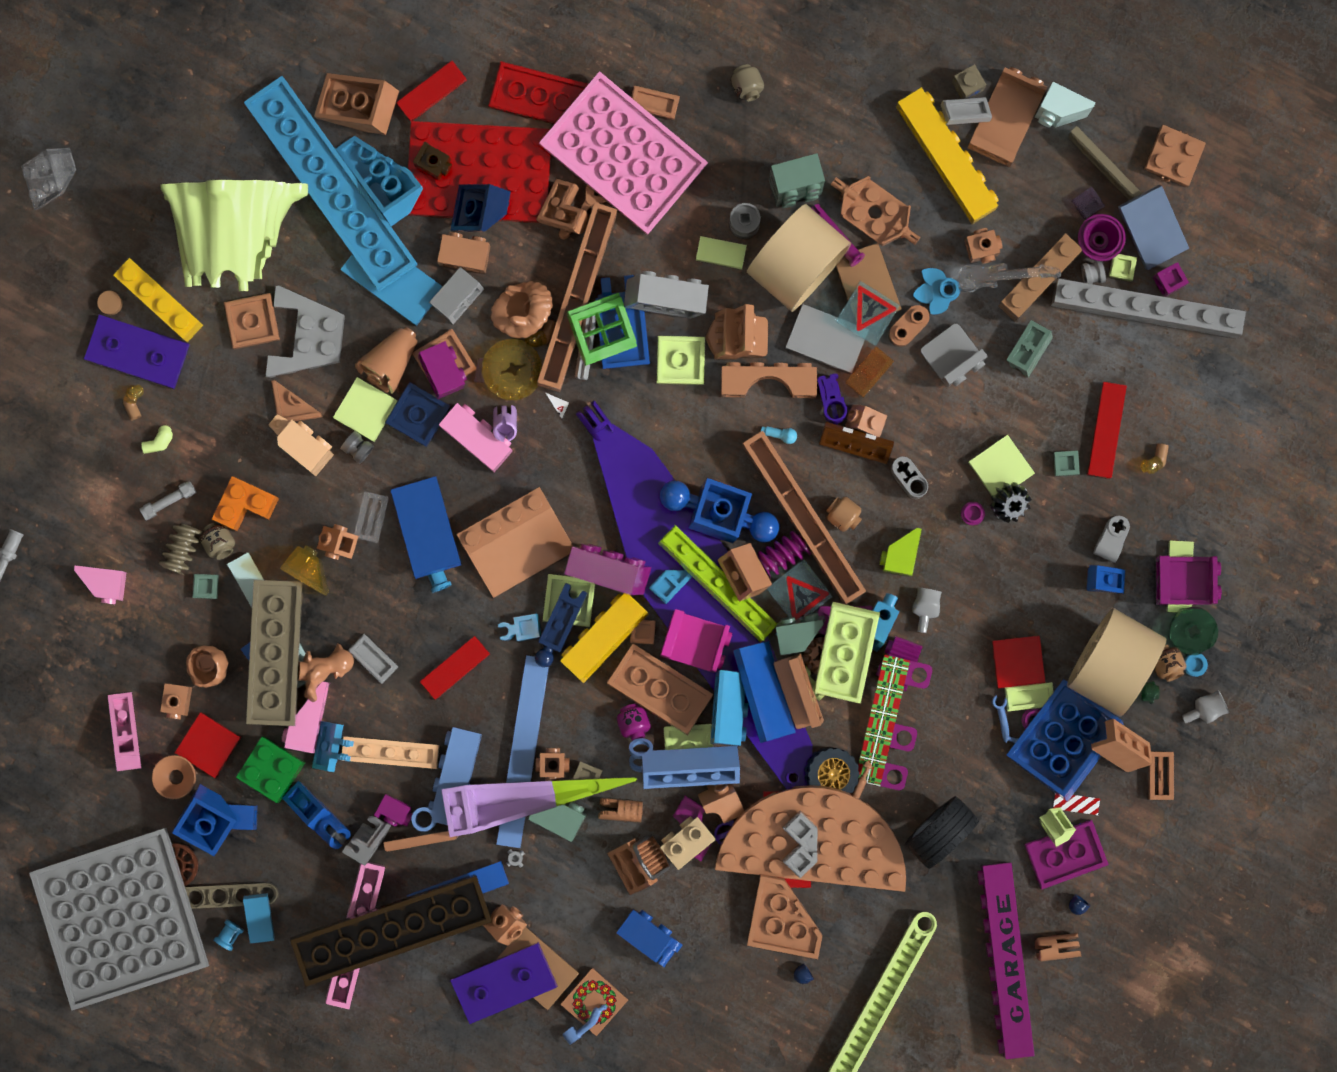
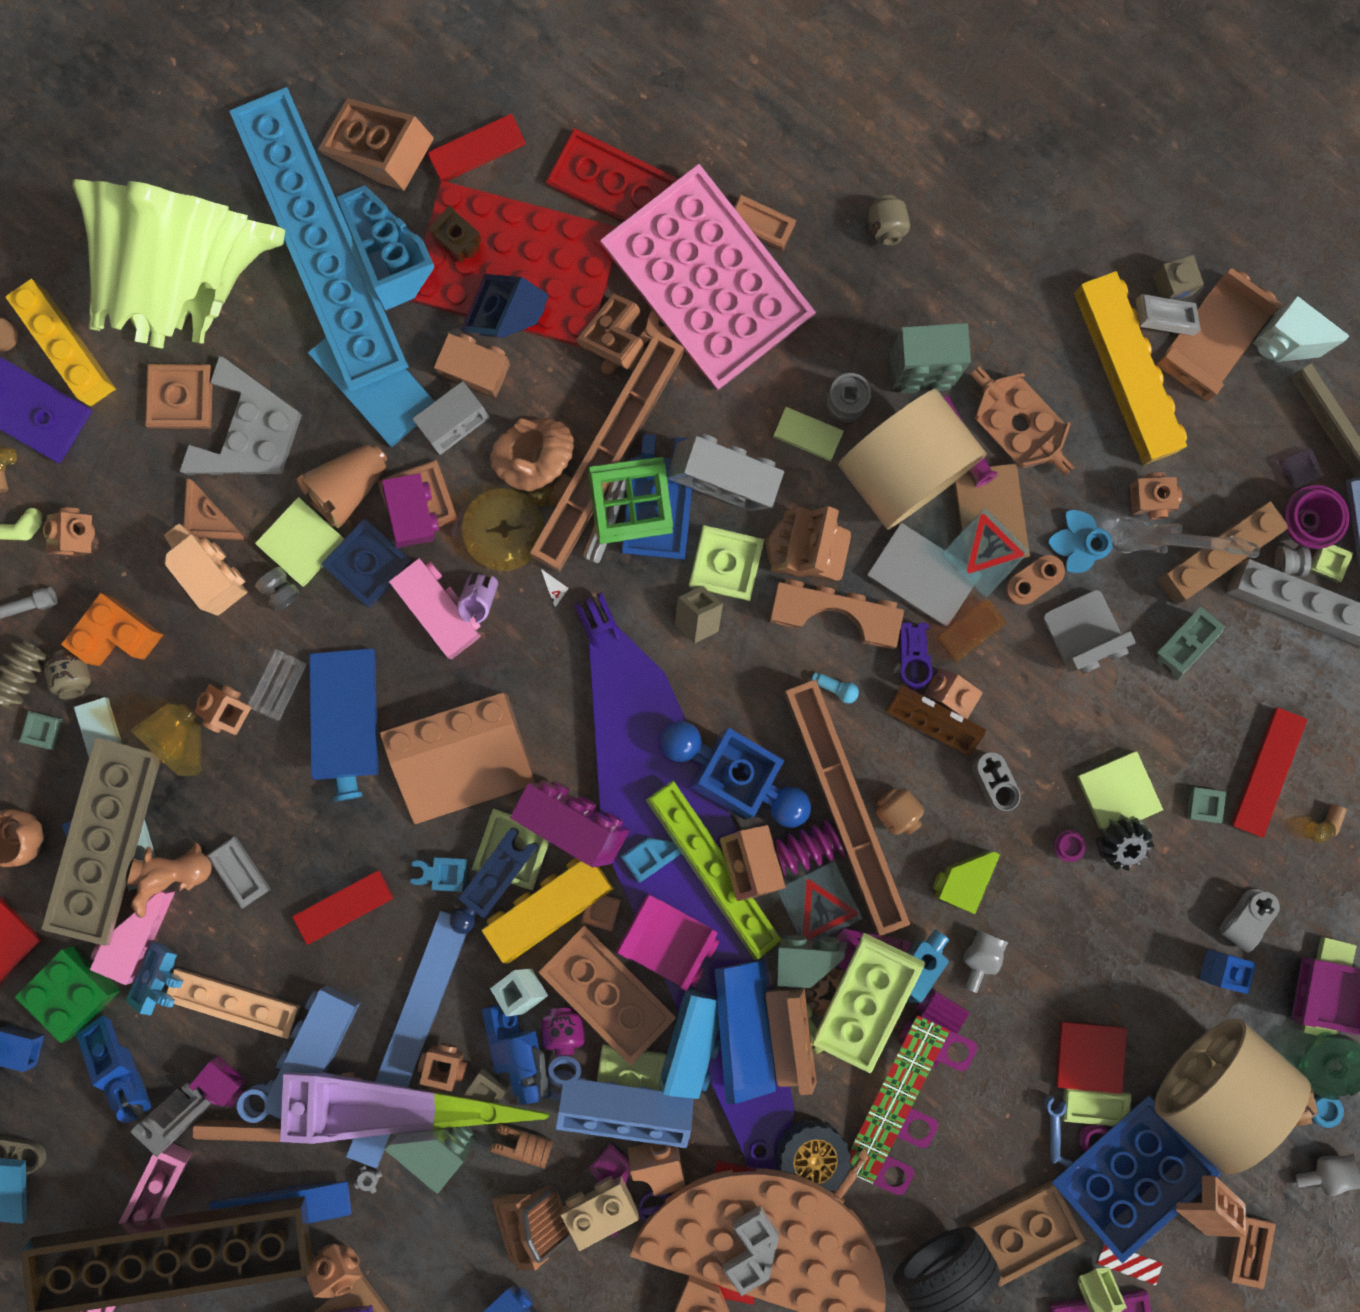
camera: 10 degrees right, 0 degrees up
none -> nougat brick [43,507,95,556]
none -> blue plate [482,1003,551,1105]
none -> light aqua brick [490,969,548,1017]
none -> dark tan panel [675,586,723,644]
none -> medium nougat tile [967,1179,1086,1287]

